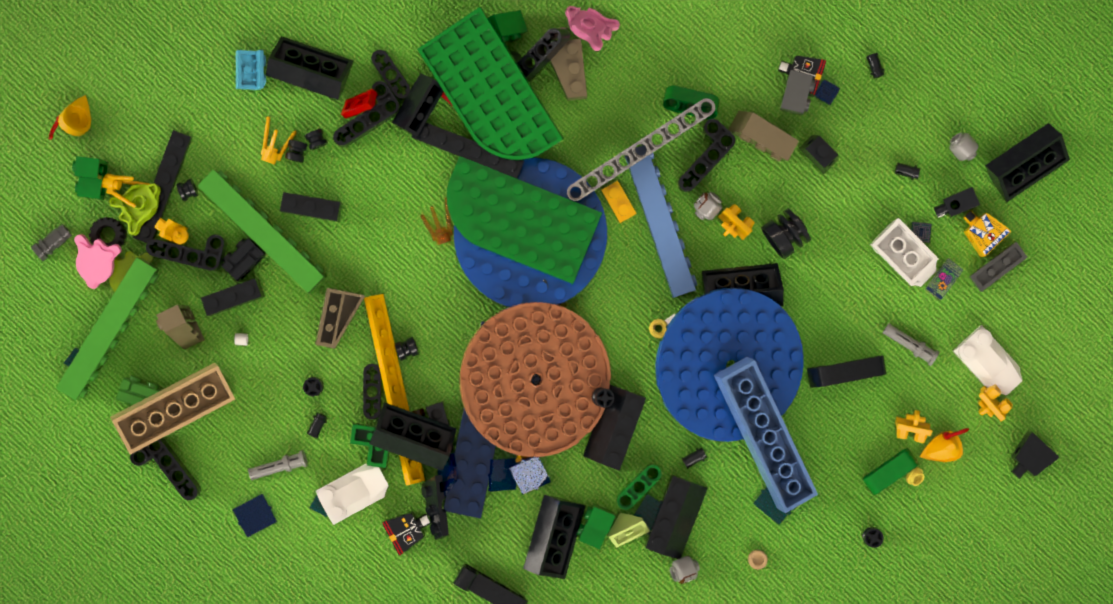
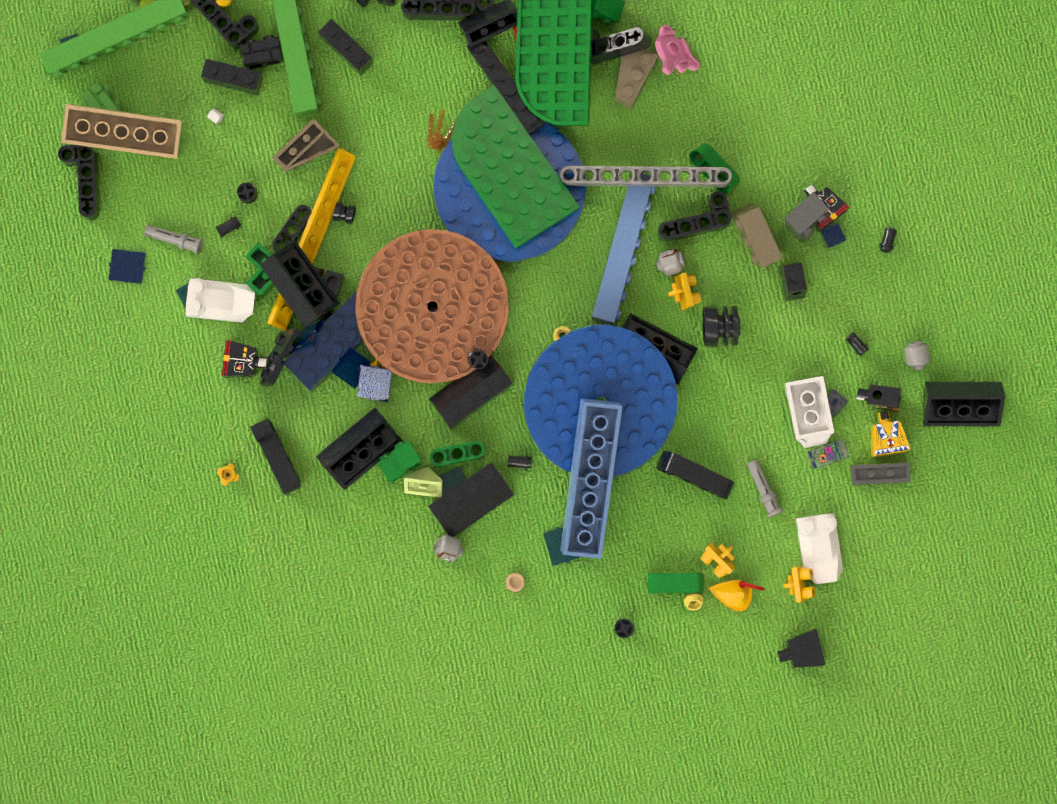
camera: 40 degrees right, 5 degrees down
dark tan wedge [156,305,205,350] -> none
yellow plate [601,181,637,223] -> none

